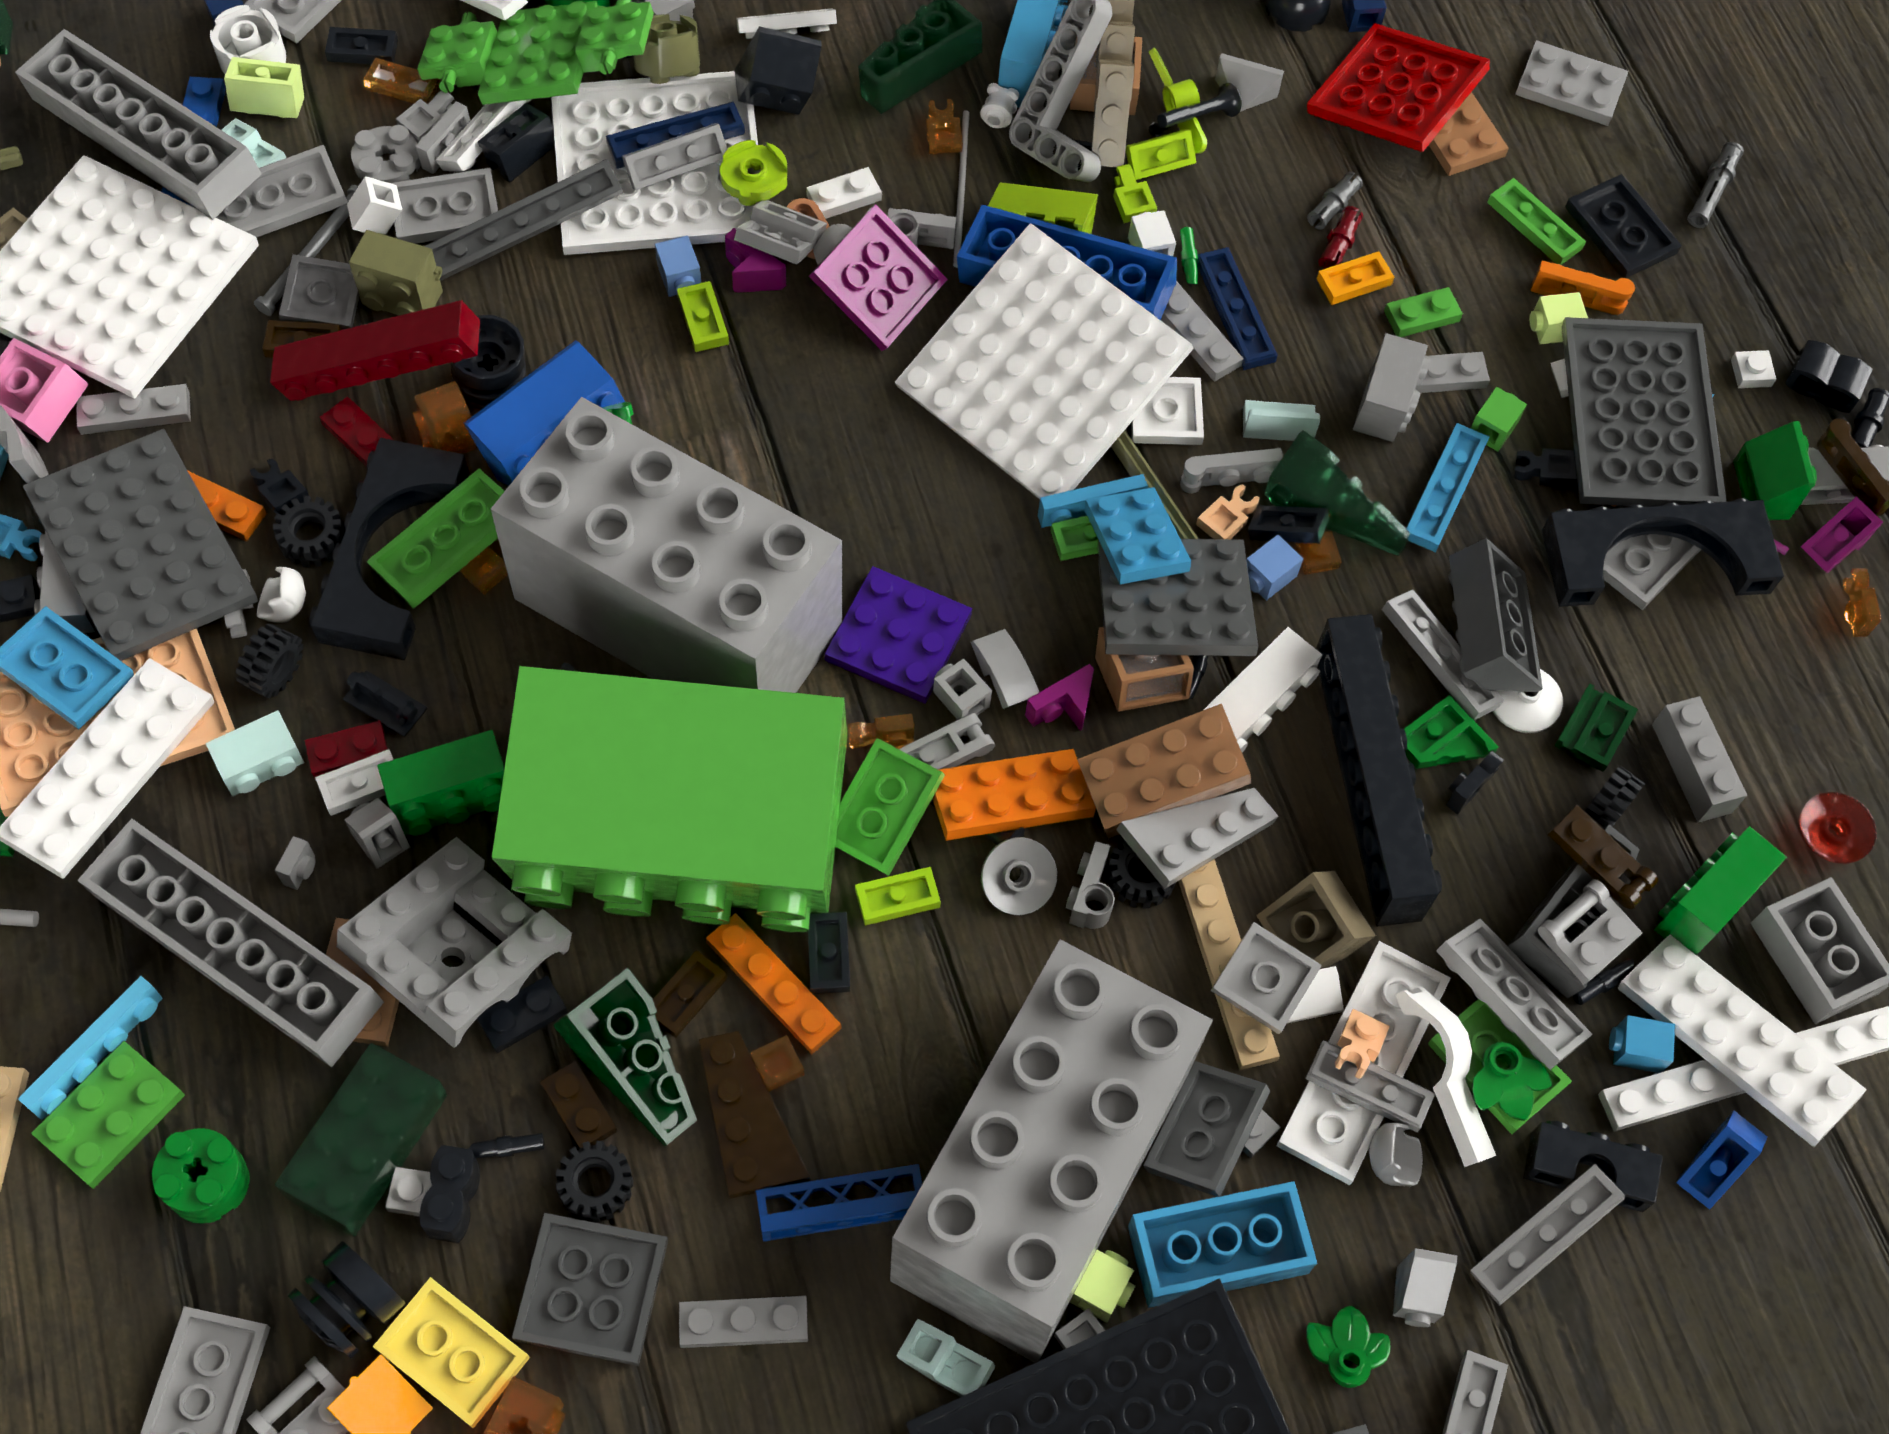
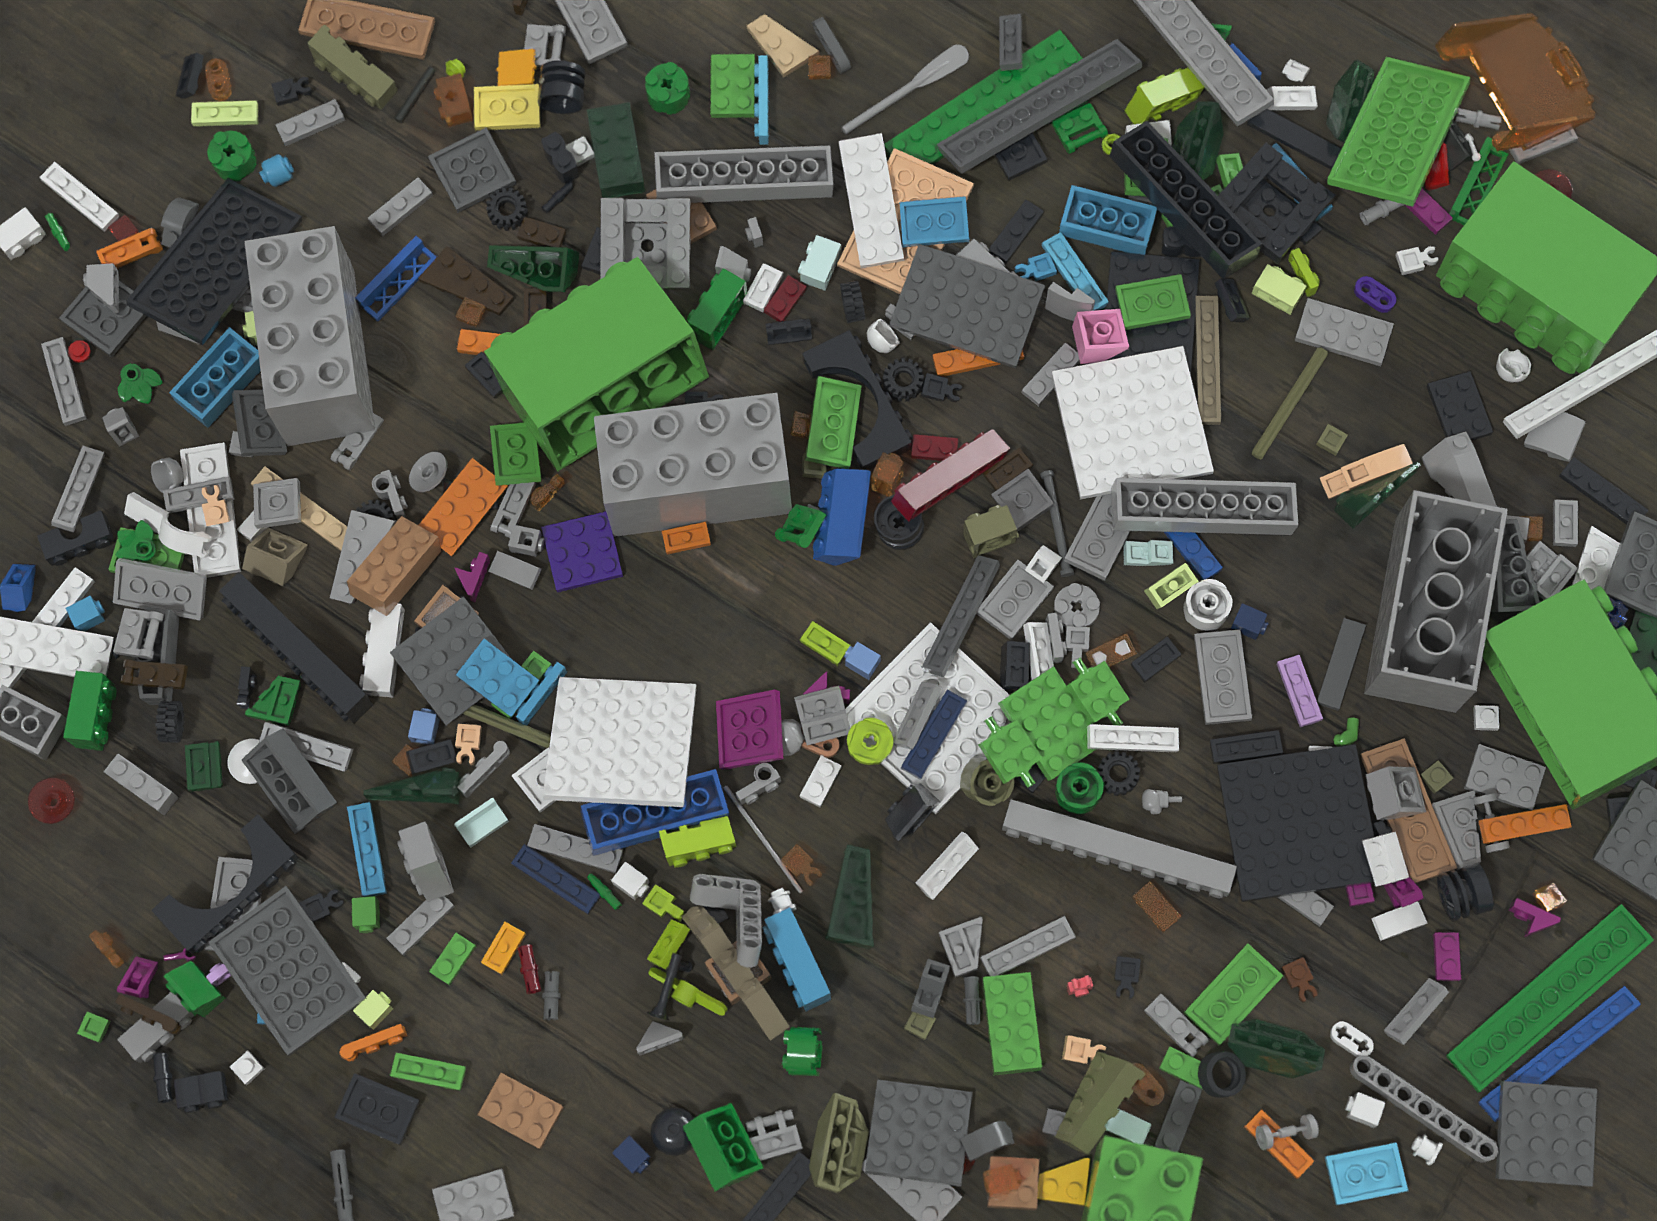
camera: 150 degrees right, 10 degrees up
lime plate [855,867,941,926] -> none
red plate [1307,23,1490,152] -> none
none -> lavender plate [206,963,232,987]

